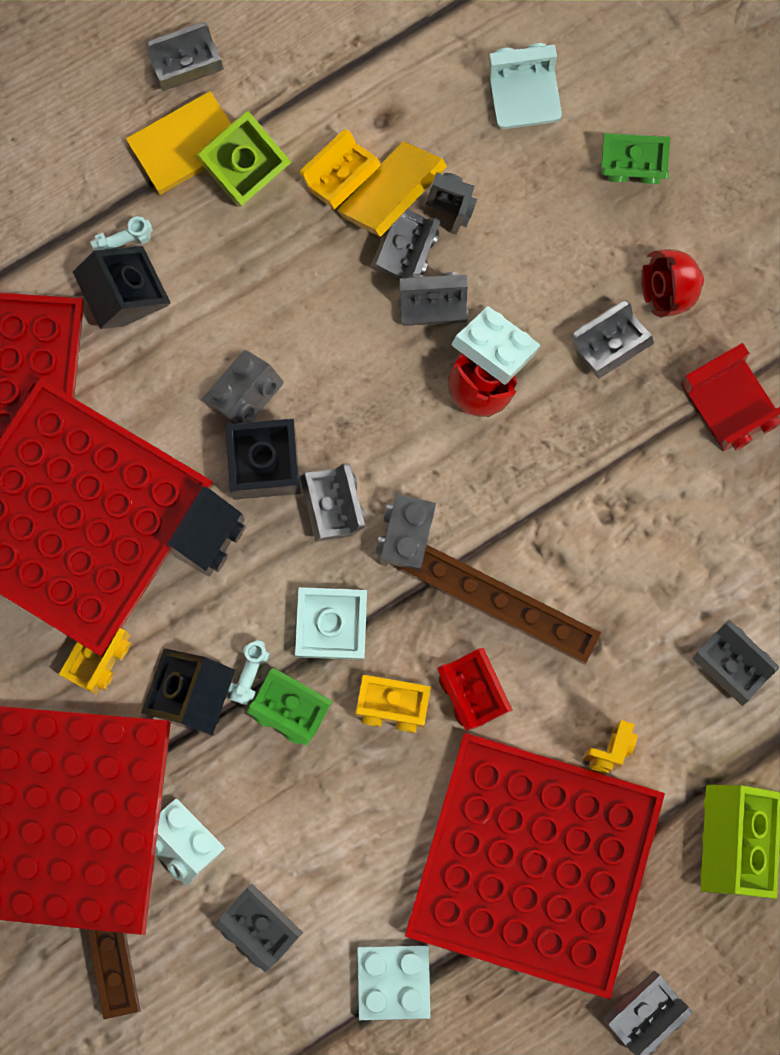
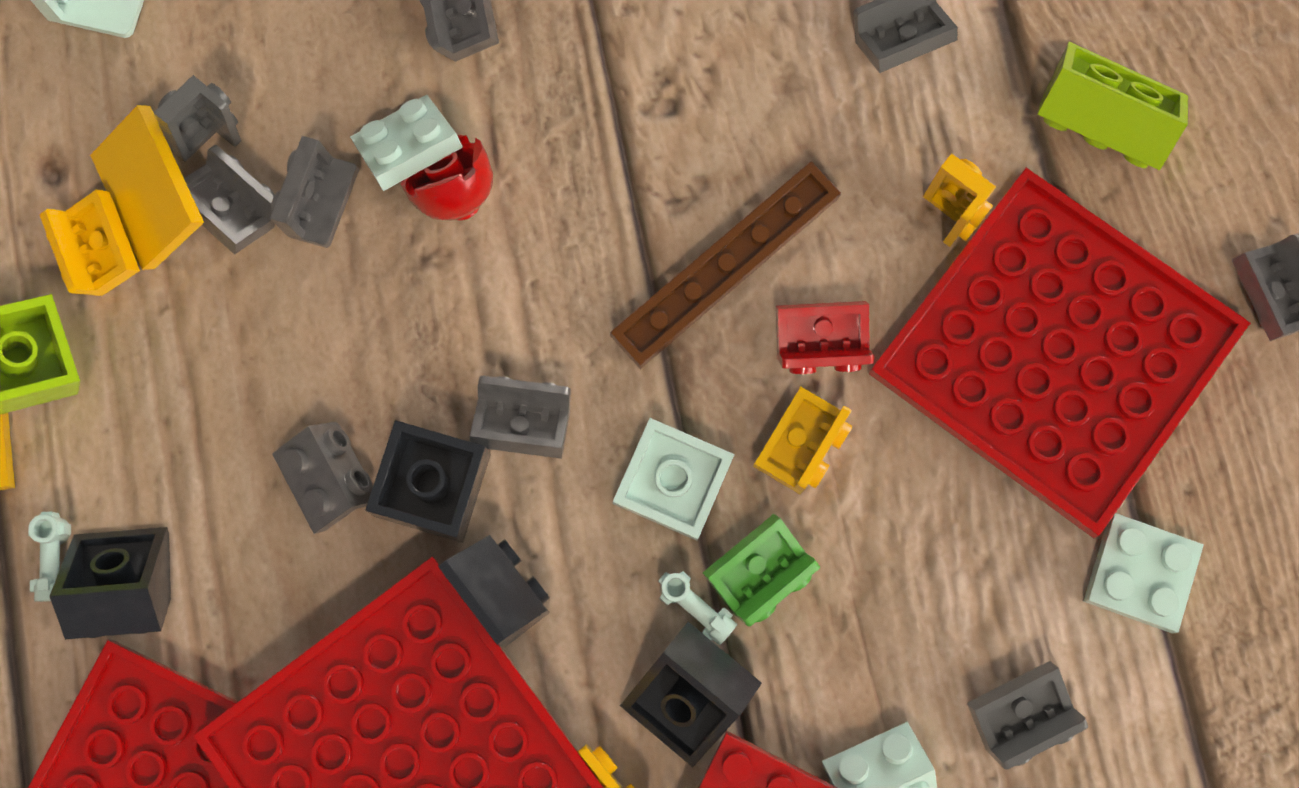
camera: 75 degrees left, 0 degrees up
flat silver bracket [376,494,436,571] -> none

